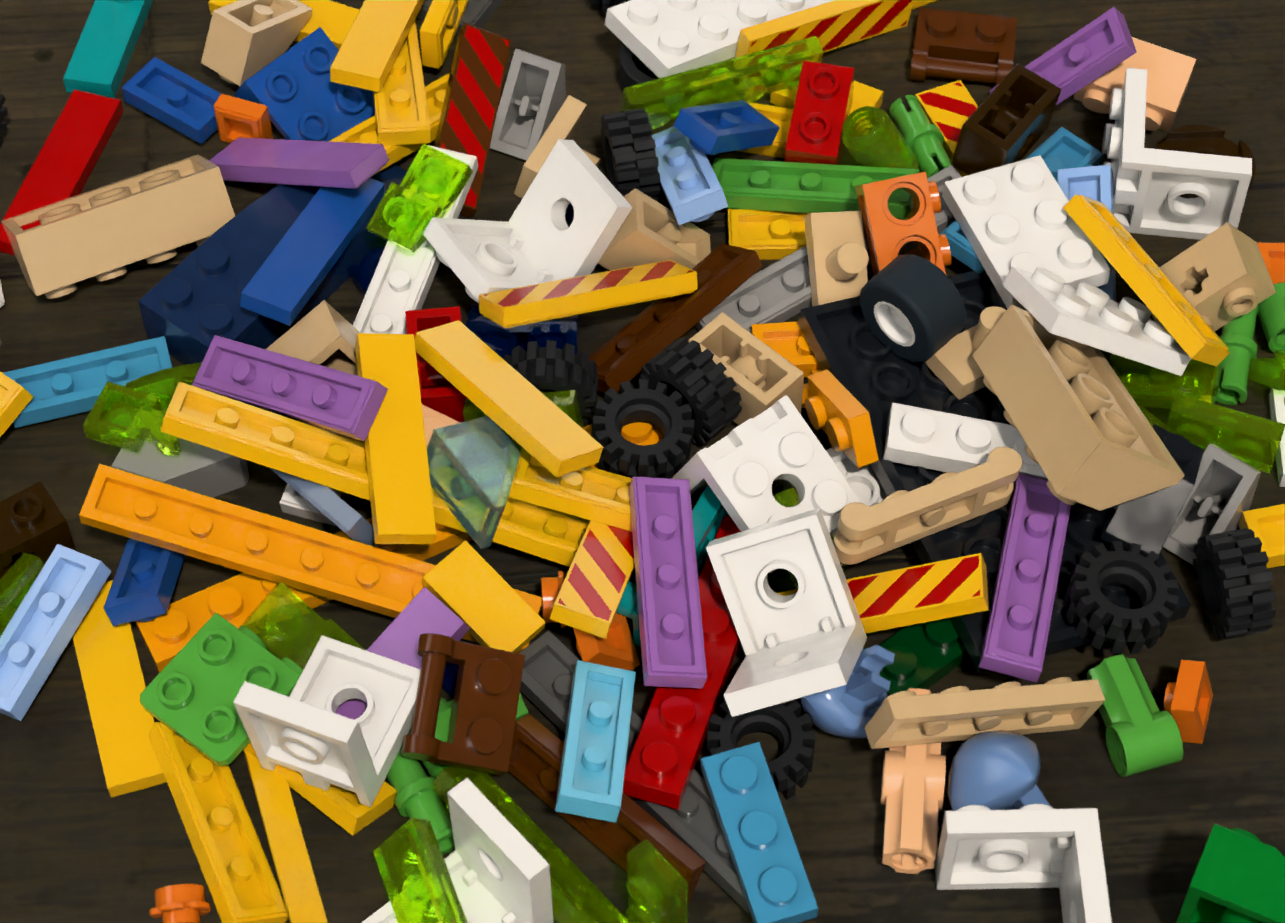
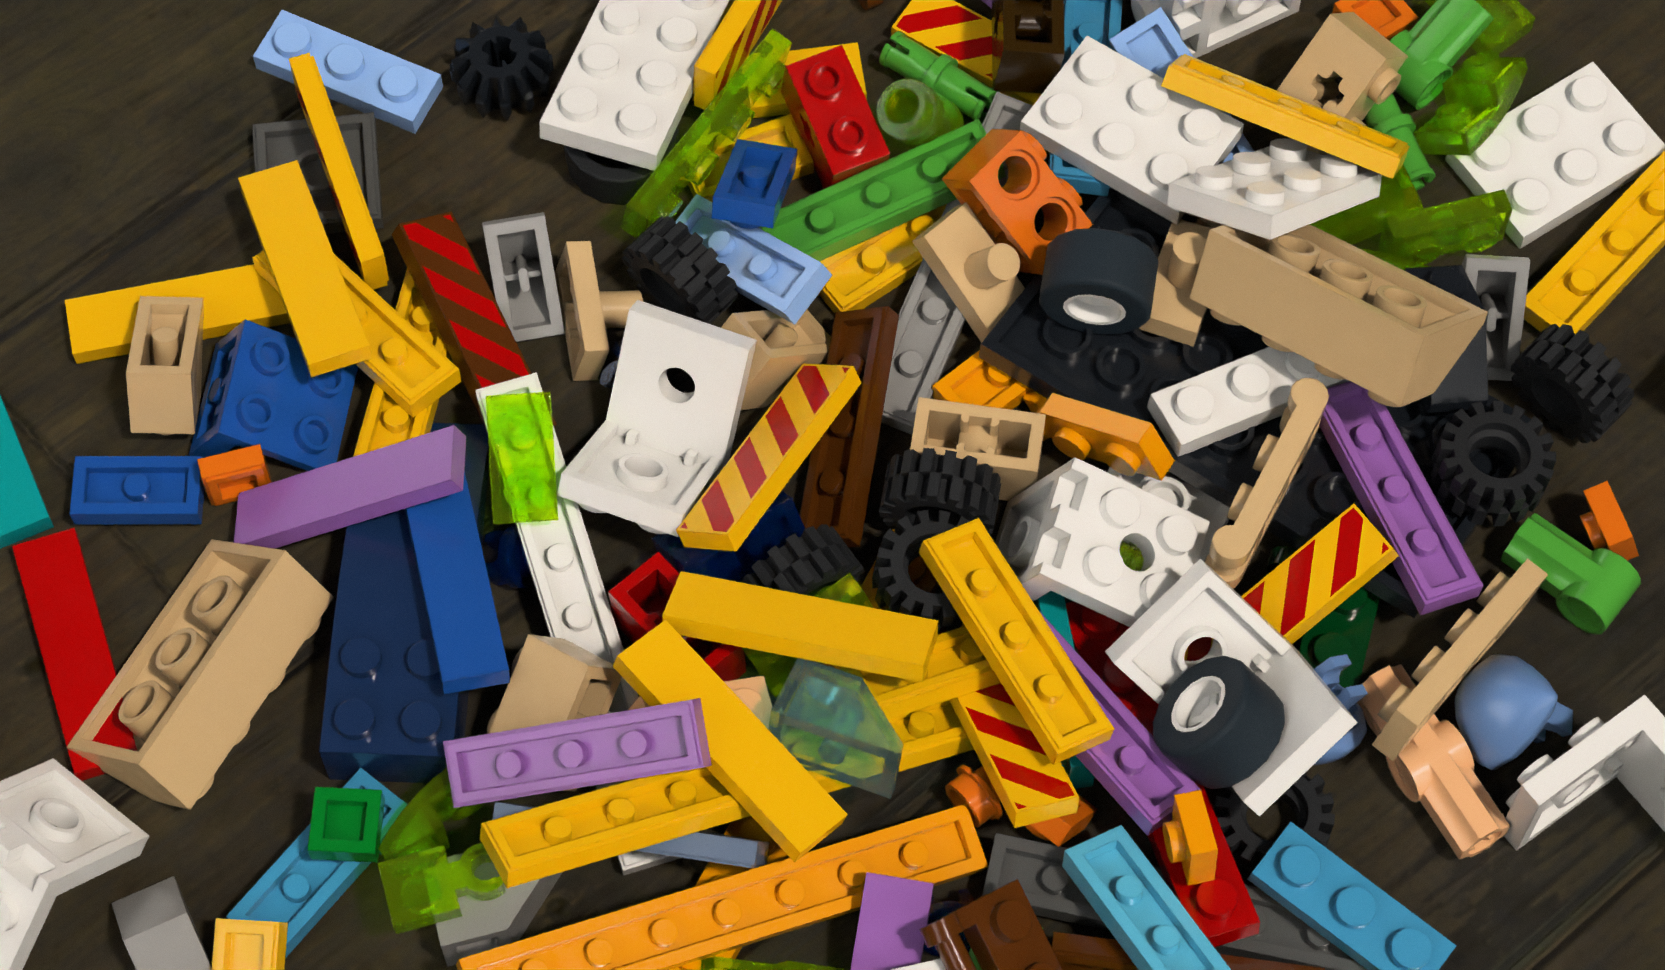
camera: 35 degrees left, 10 degrees up
yellow tile [422,540,546,653] -> none
none -> green plate [307,787,385,862]
none -> yellow tile [919,518,1114,765]
none -> black wheel [1153,656,1285,789]
none -> light orange plate [1163,790,1218,886]

